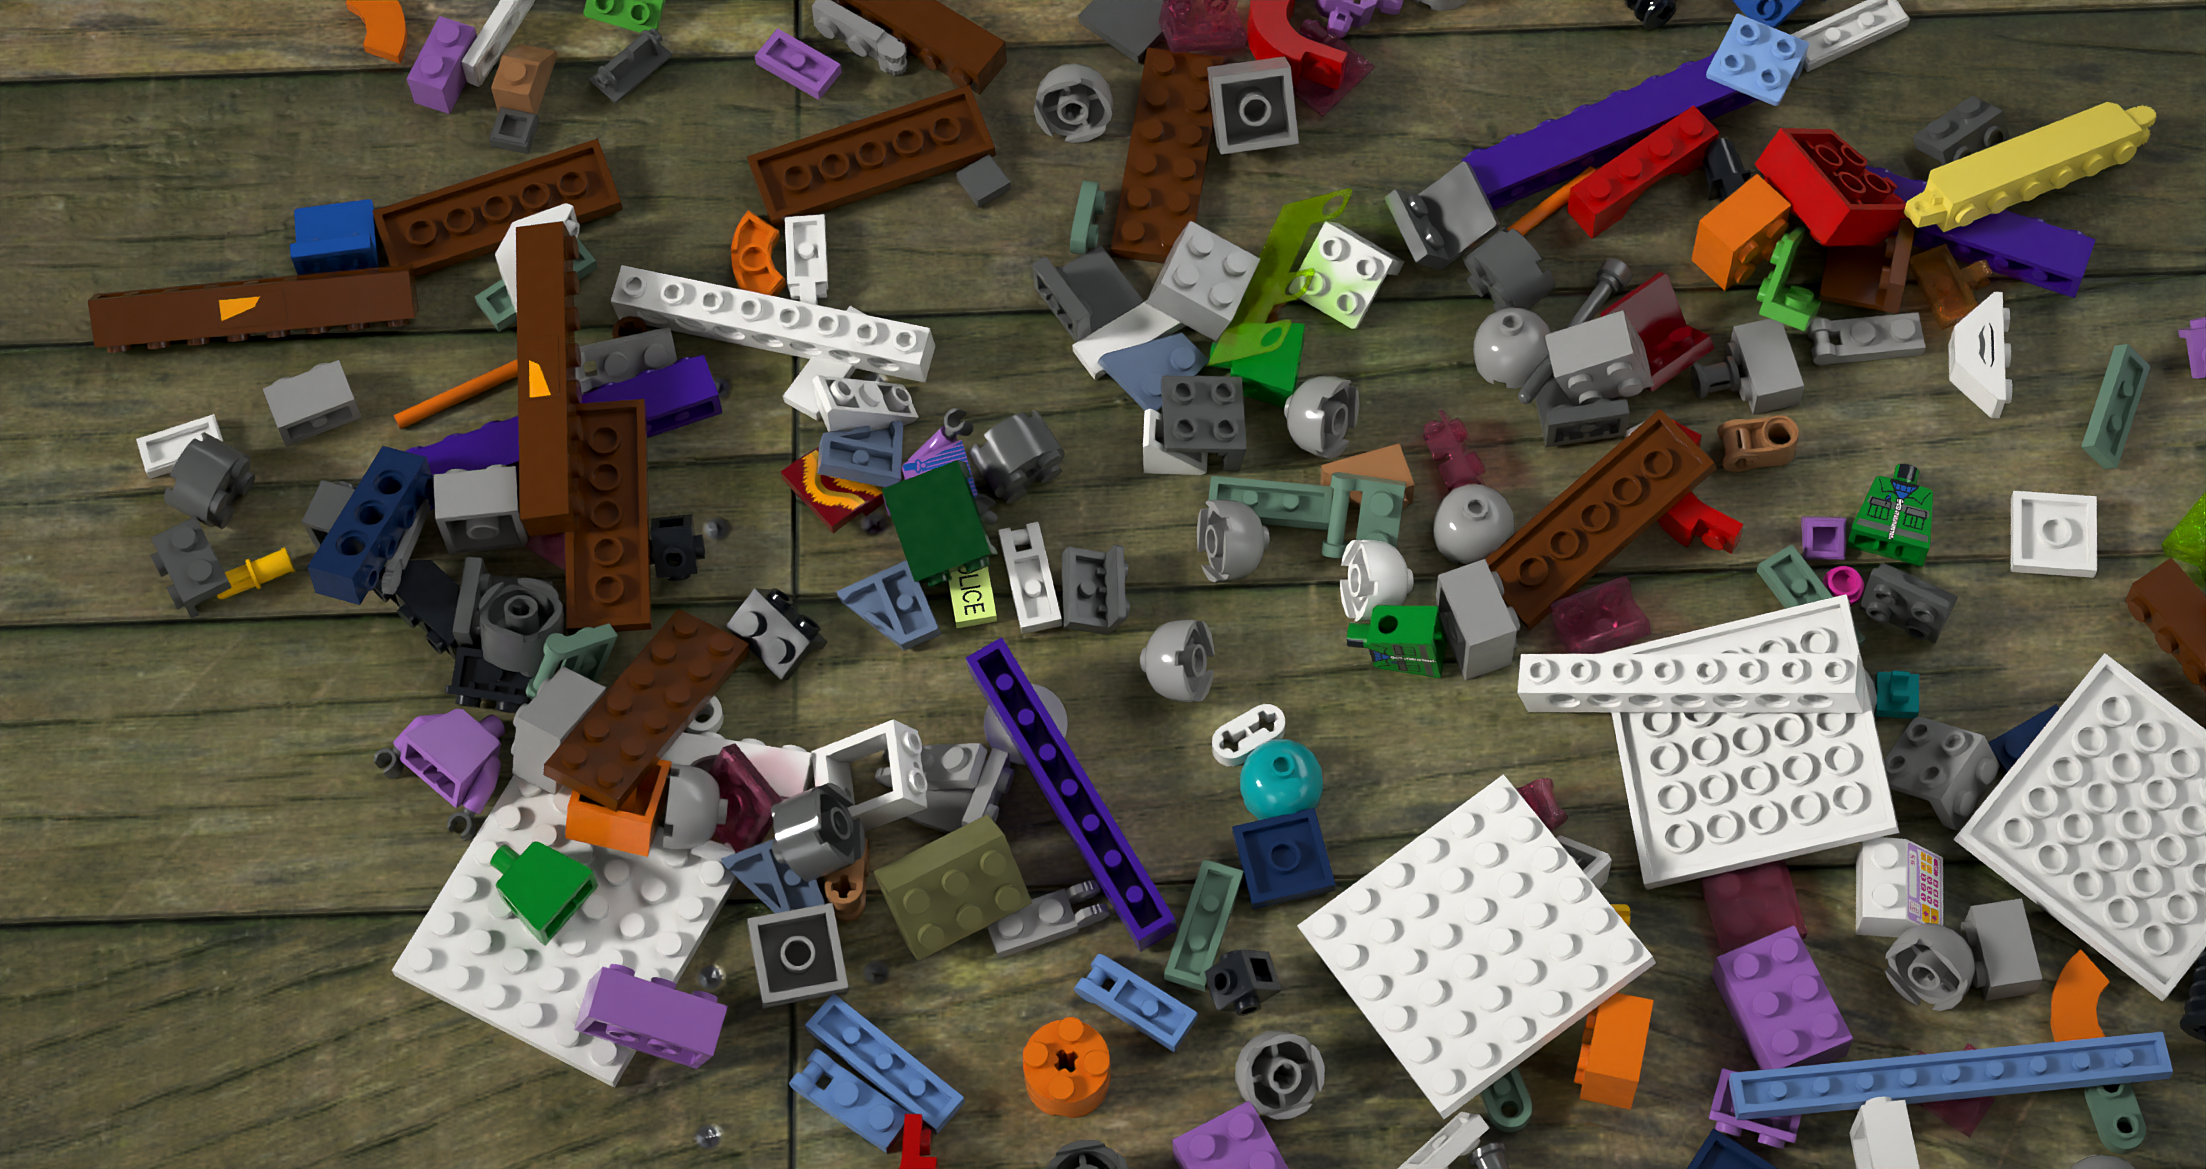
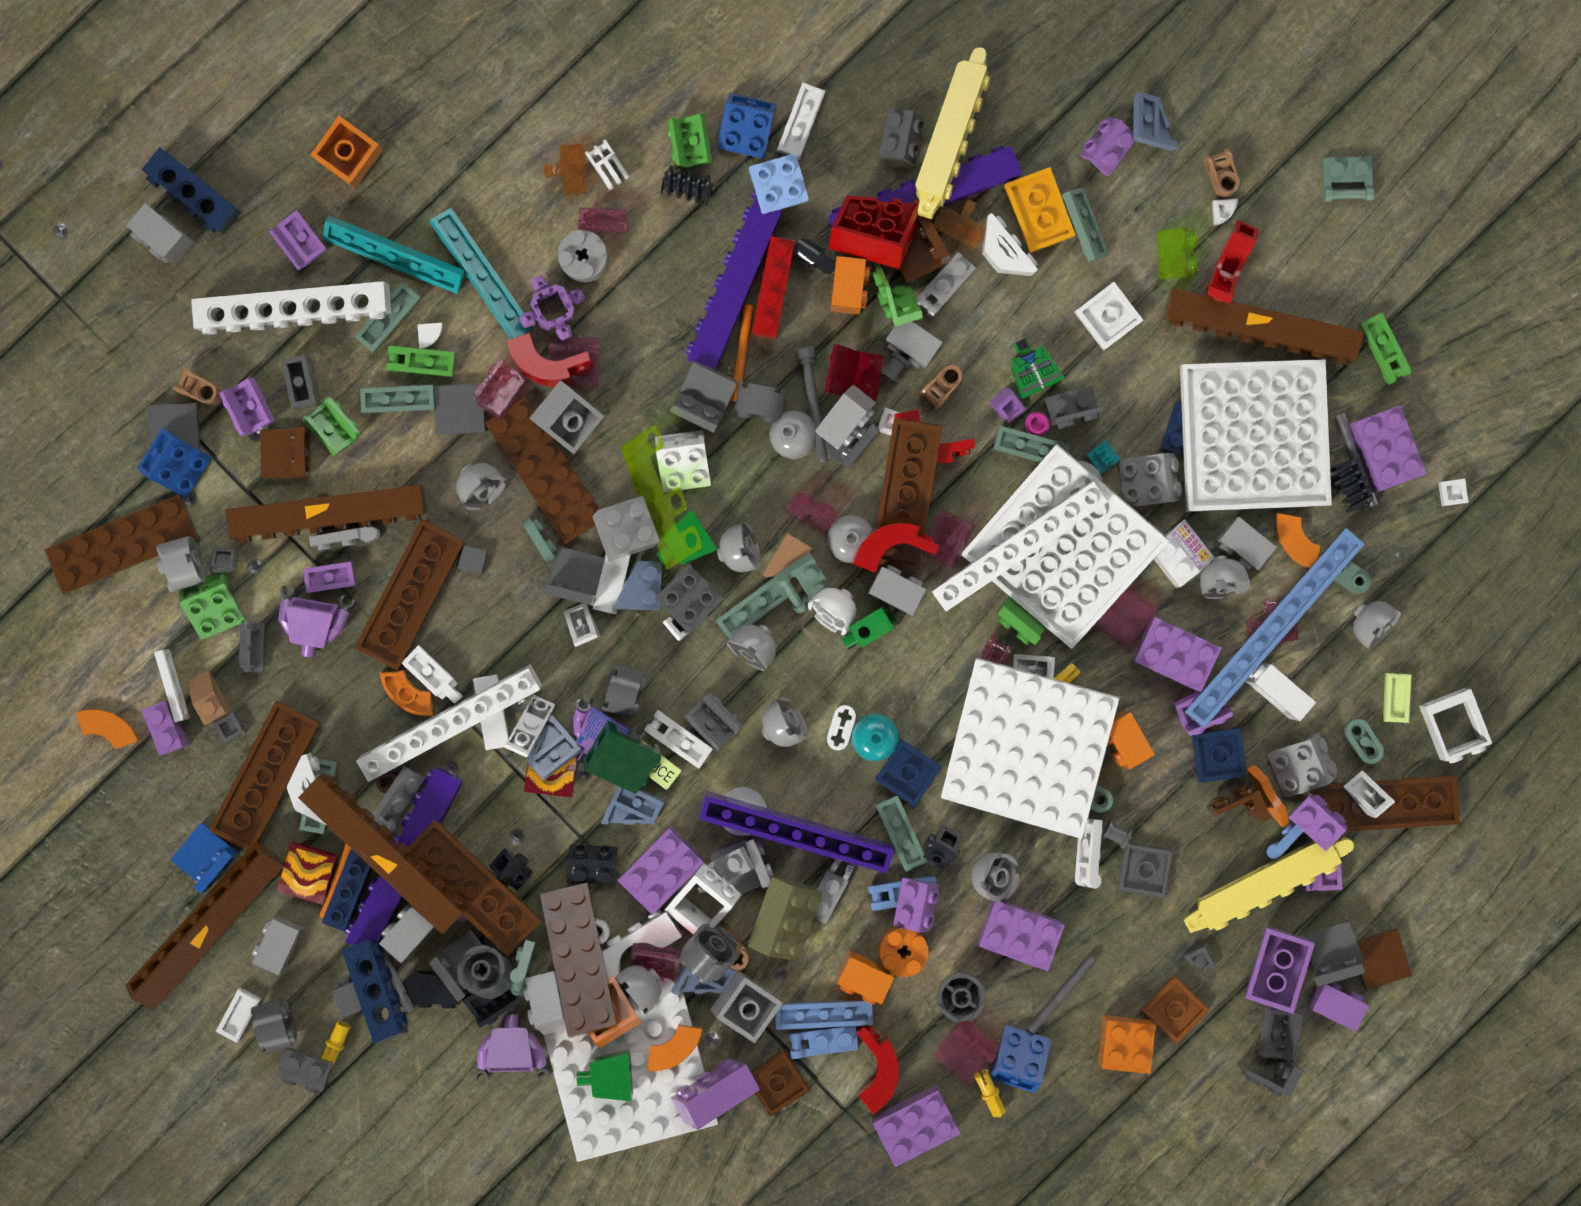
camera: 45 degrees left, 25 degrees up
none -> slope [277,841,338,905]
none -> medium lavender torso [278,585,356,657]
none -> dark blue brick [321,848,373,932]
none -> white slope [563,603,601,647]
none -> medium lavender brick [618,826,705,915]
none -> orange tile [647,1024,702,1071]
none -> reddish brown tile [750,1049,811,1117]
none -> orange brick [836,949,894,1005]
none -> red arch [850,523,939,572]
none -> medium lavender bracket [893,878,939,933]
none -> bright green bracket [995,596,1046,645]
none -> light orange plate [1004,167,1076,254]

